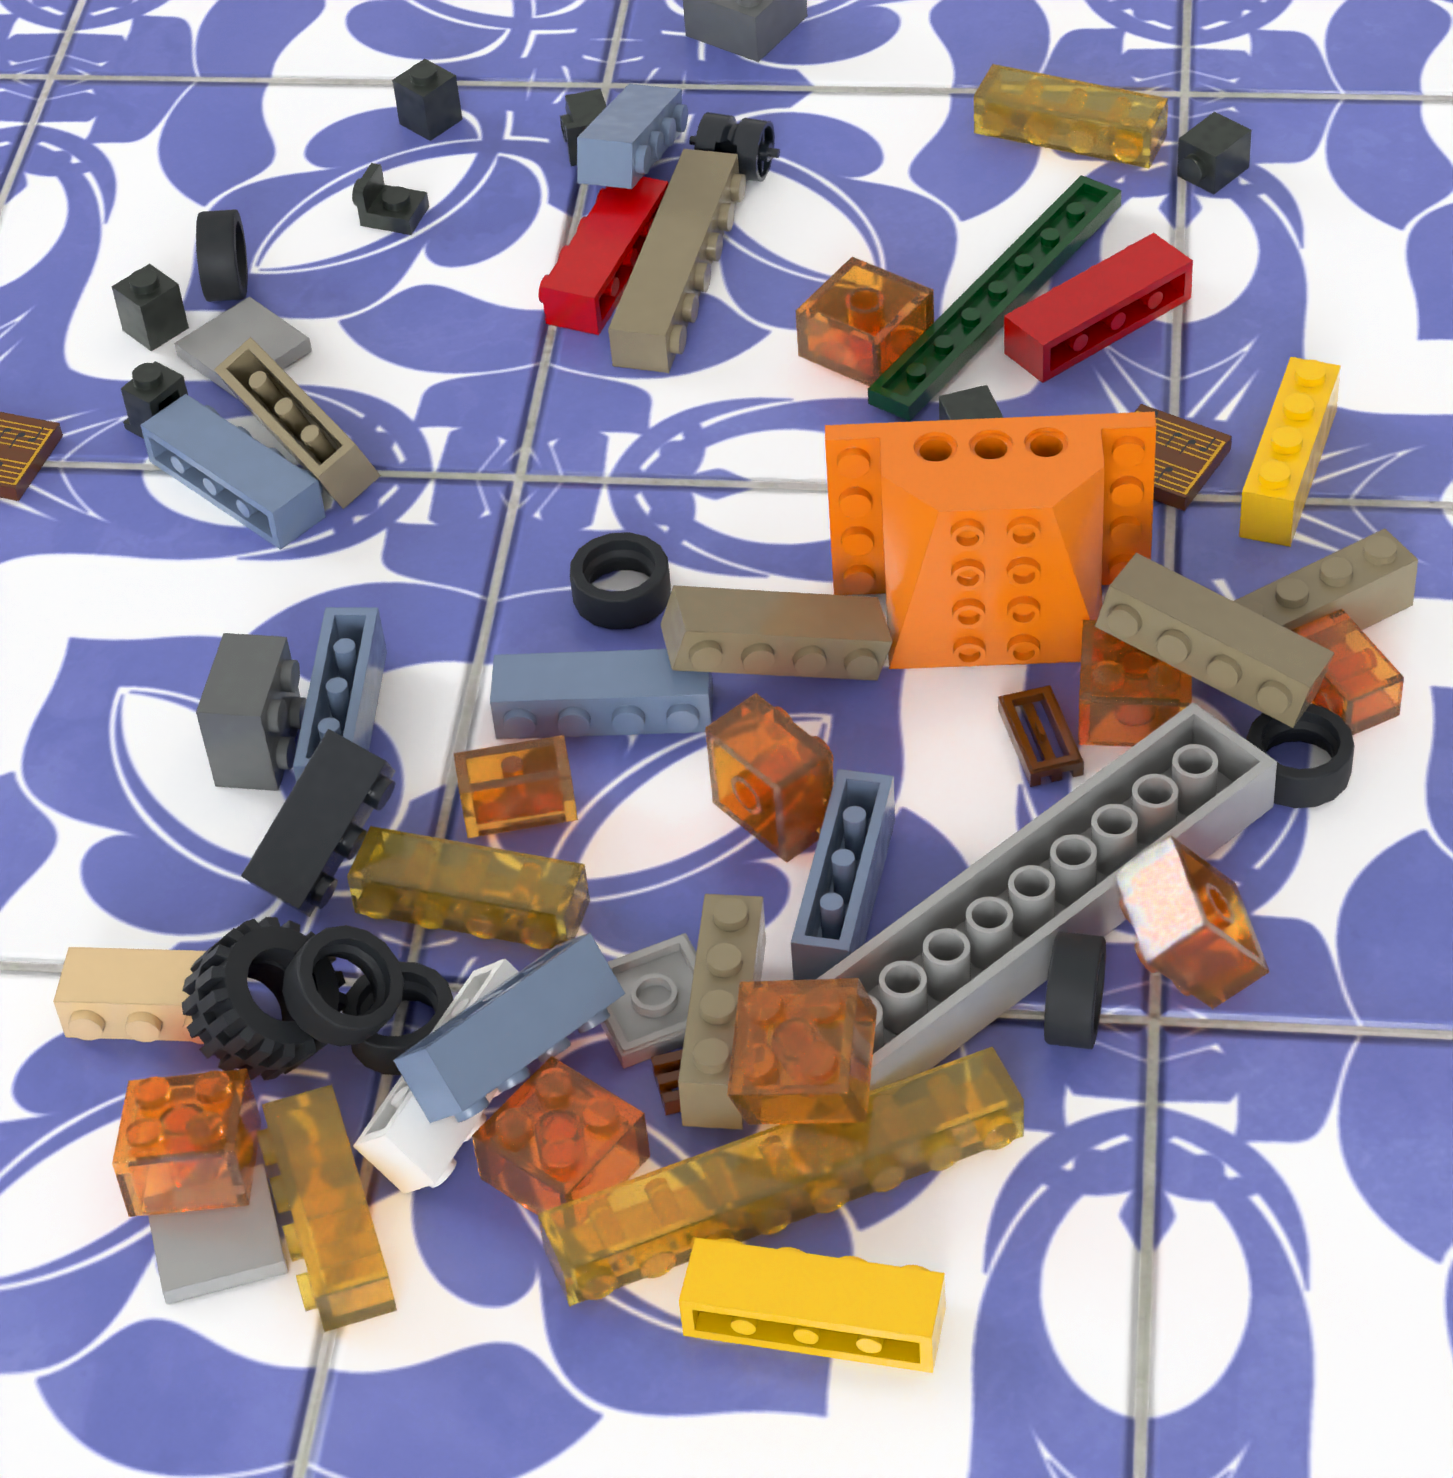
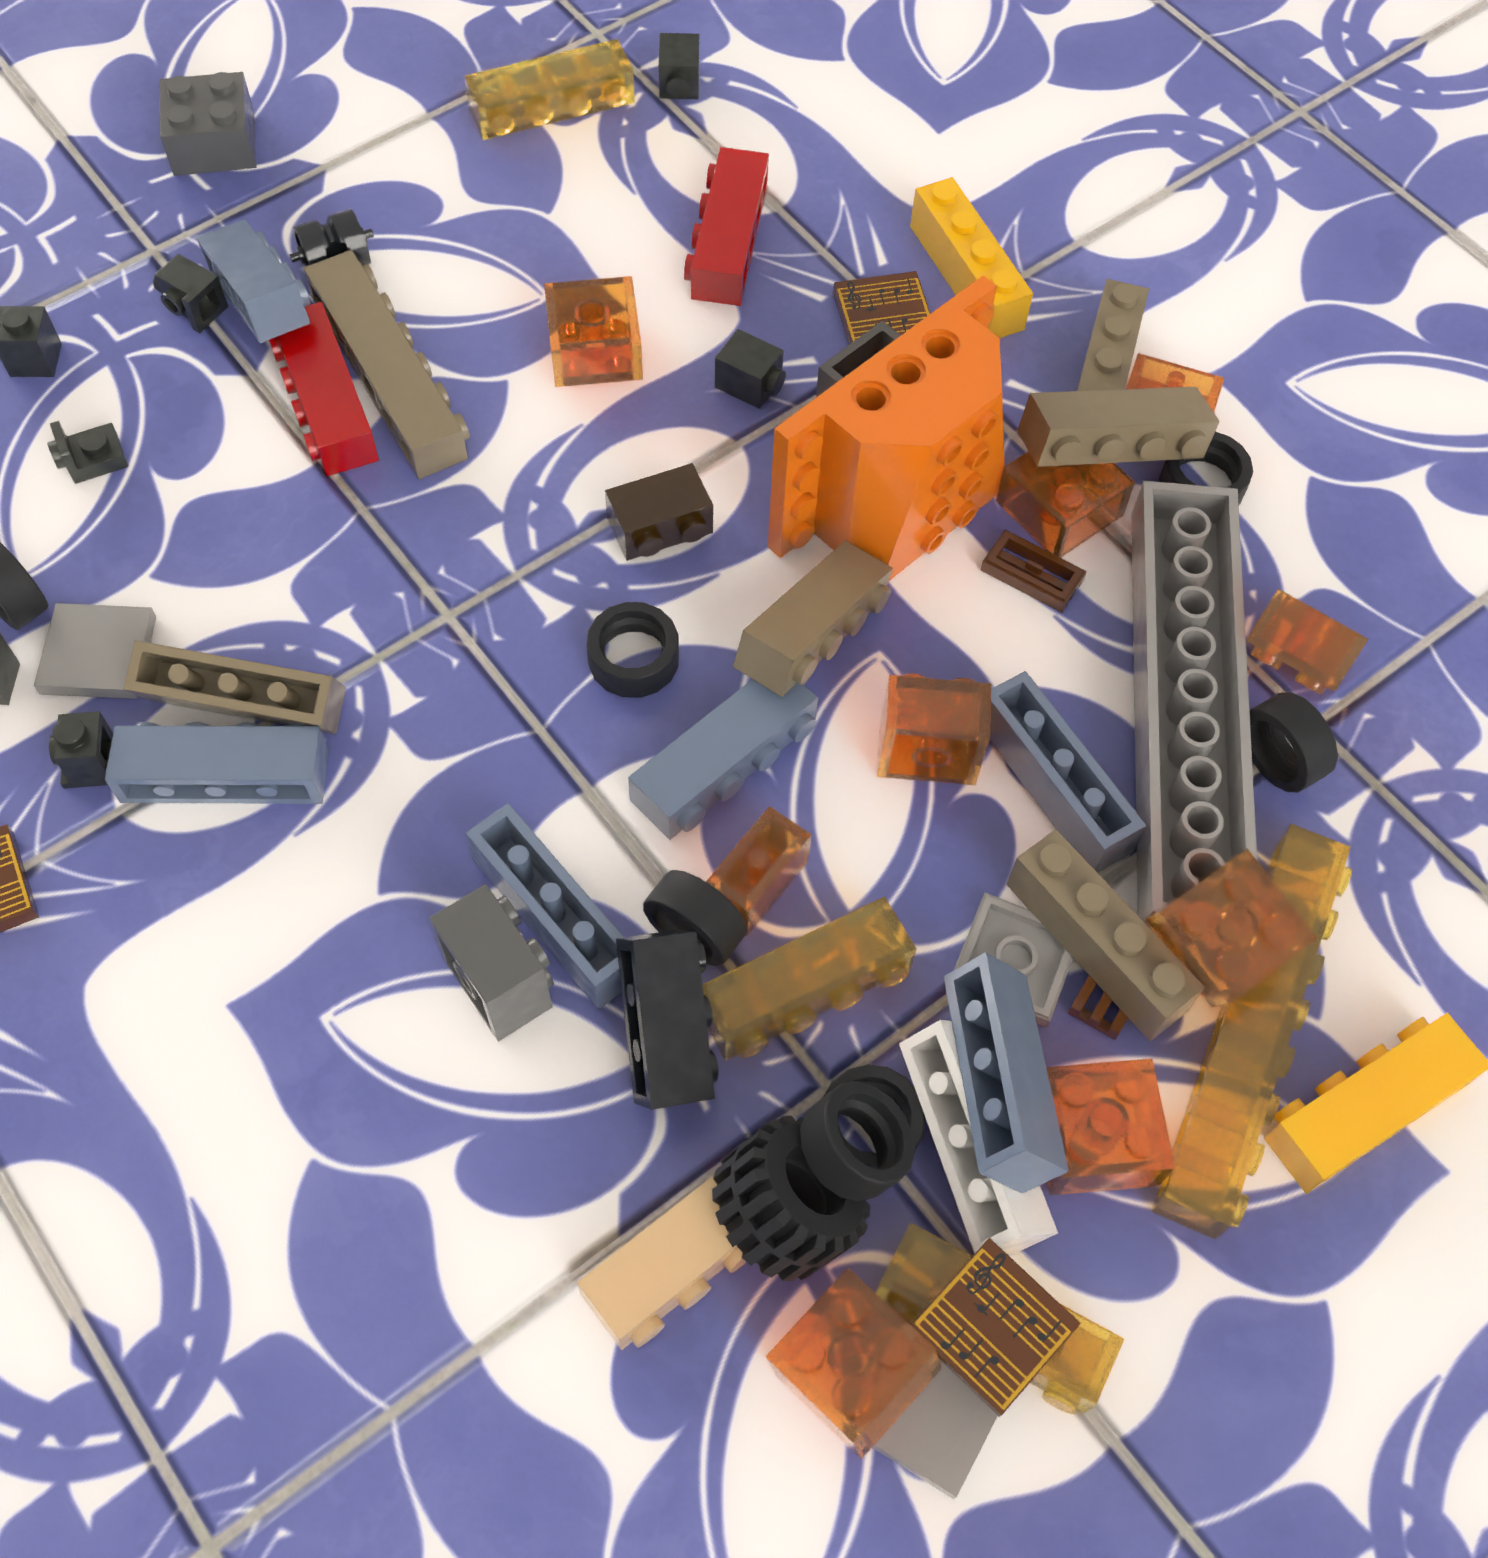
camera: 50 degrees left, 15 degrees up
dark green plate [868,175,1122,422] -> none
none -> dark brown brick [605,463,713,561]
none -> black tyre [643,870,747,966]
none -> reddish brown tile [908,1237,1081,1417]

